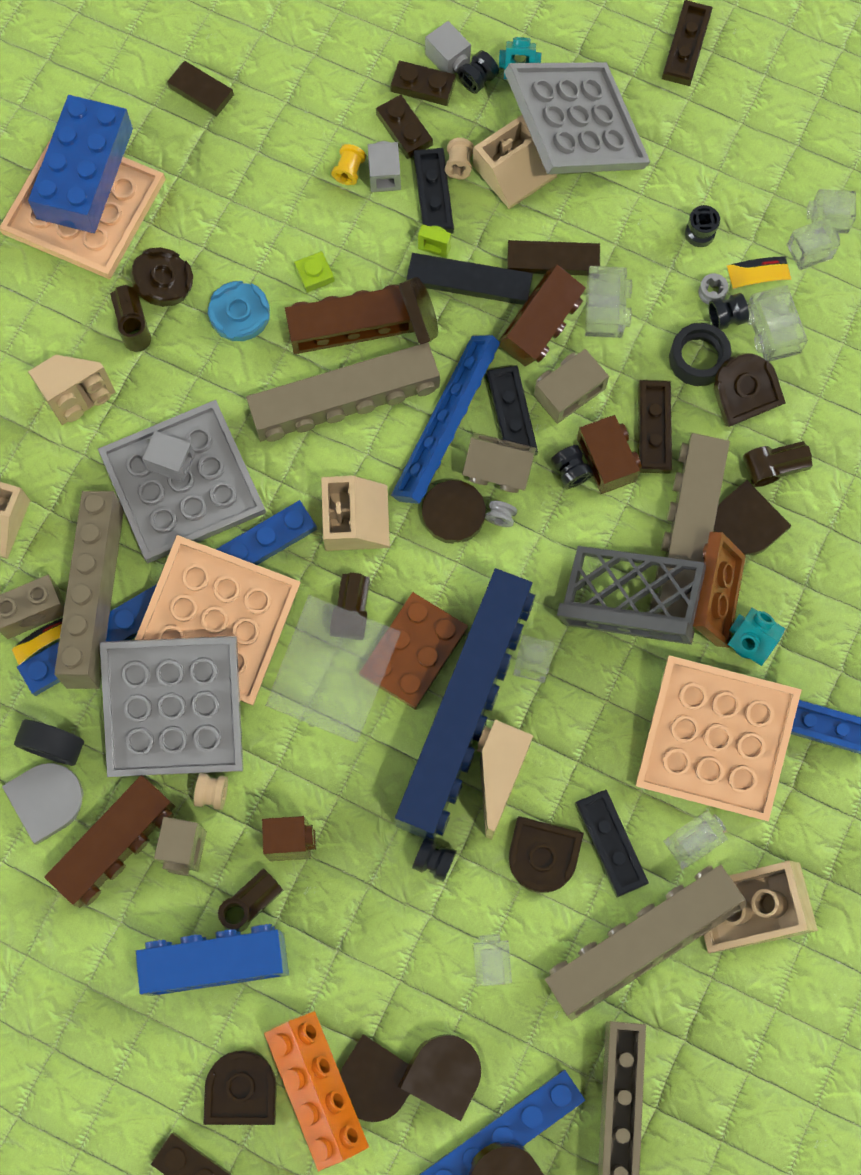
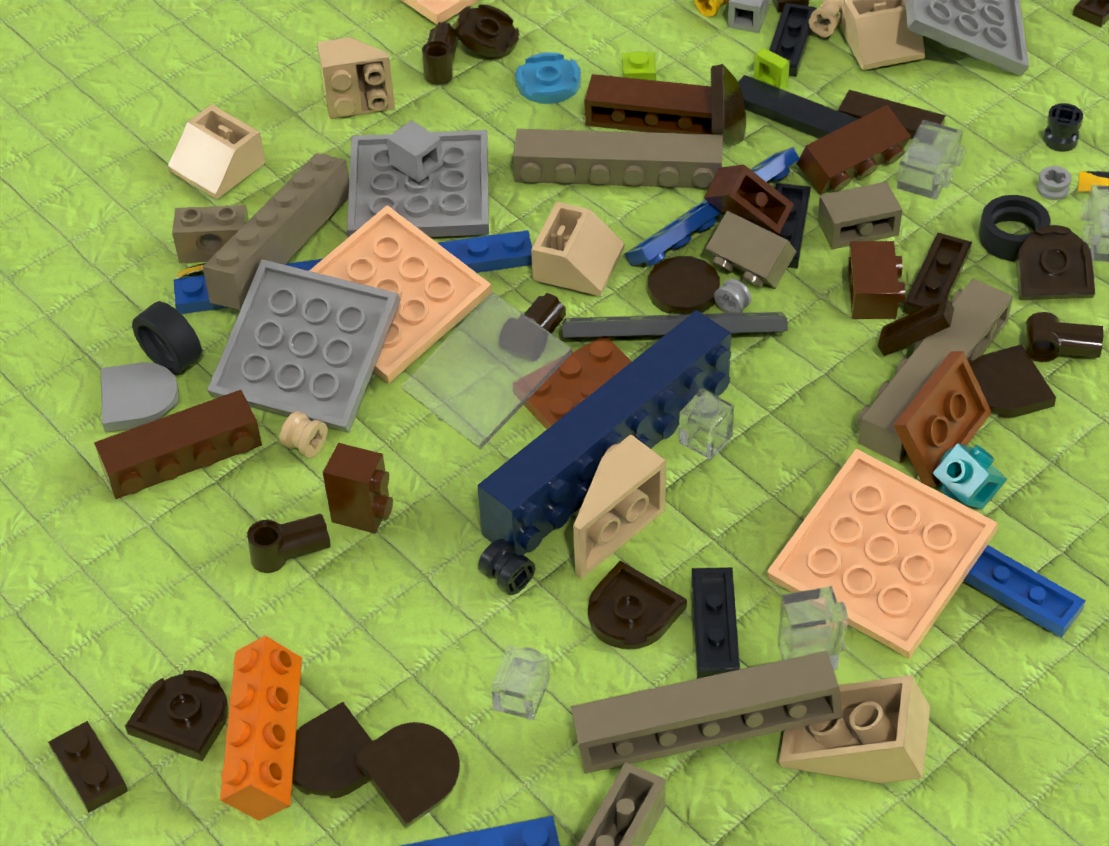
camera: 25 degrees right, 25 degrees down
blue brick [135,924,289,996] -> none
dark tan brick [154,817,207,876] -> none
black wheel [551,445,593,489] -> none
dark grey fence [557,546,706,645] -> none
black wheel [708,293,749,330] -> none
none -> dark grey tile [563,312,788,337]
none -> reddish brown brick [704,164,794,234]
none -> dark brown tile [878,298,954,356]

